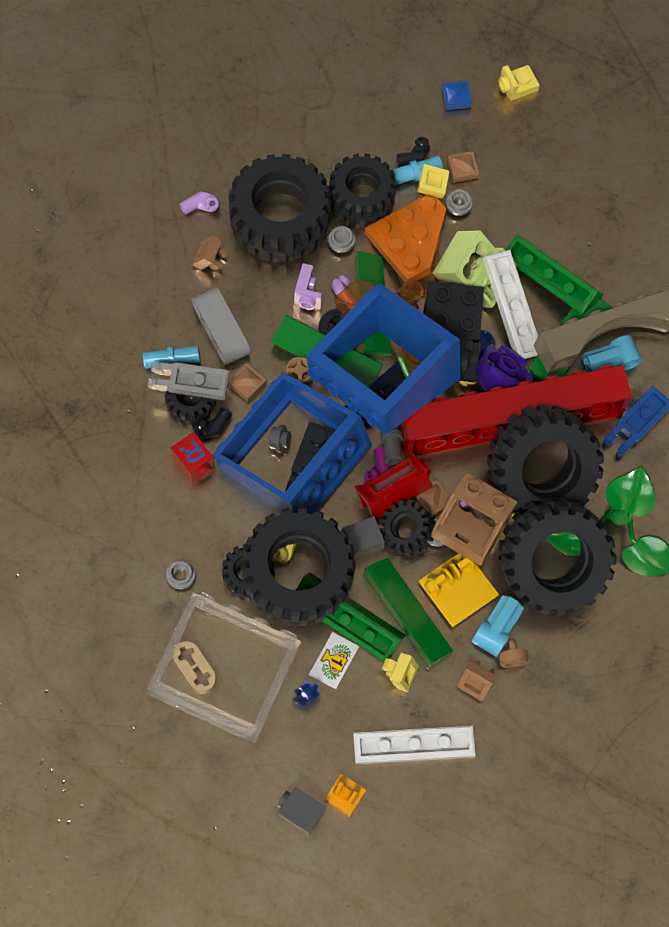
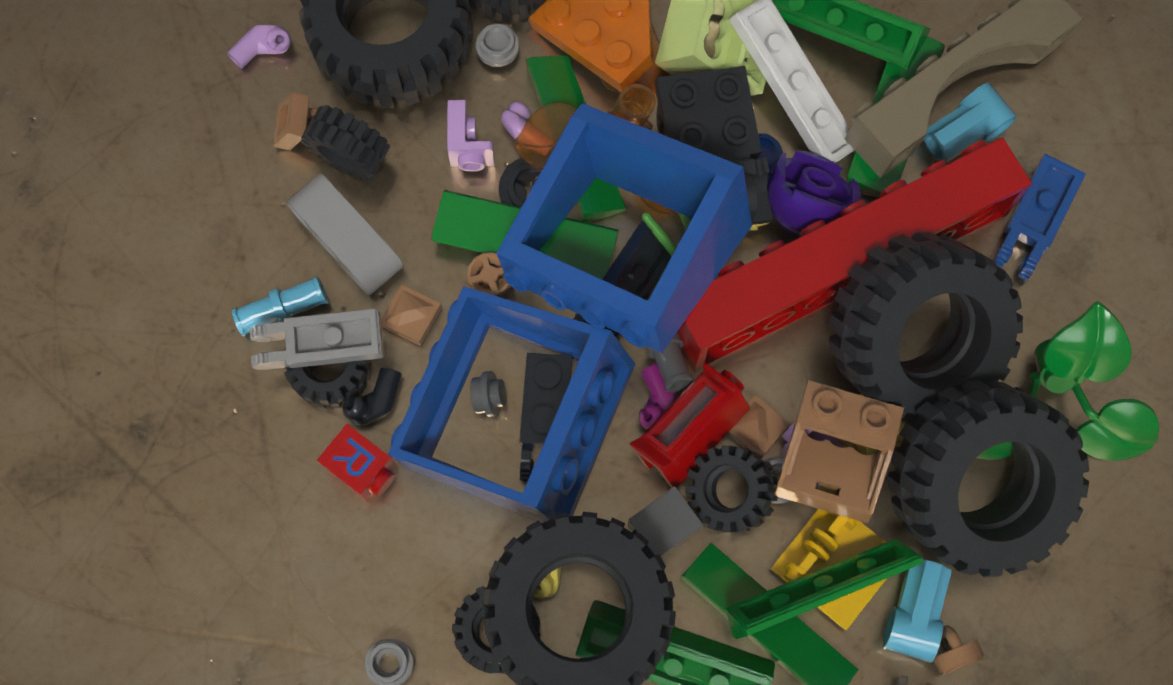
camera: 10 degrees left, 5 degrees up
none -> black tyre [301,105,390,180]
none -> green slope [726,539,923,639]

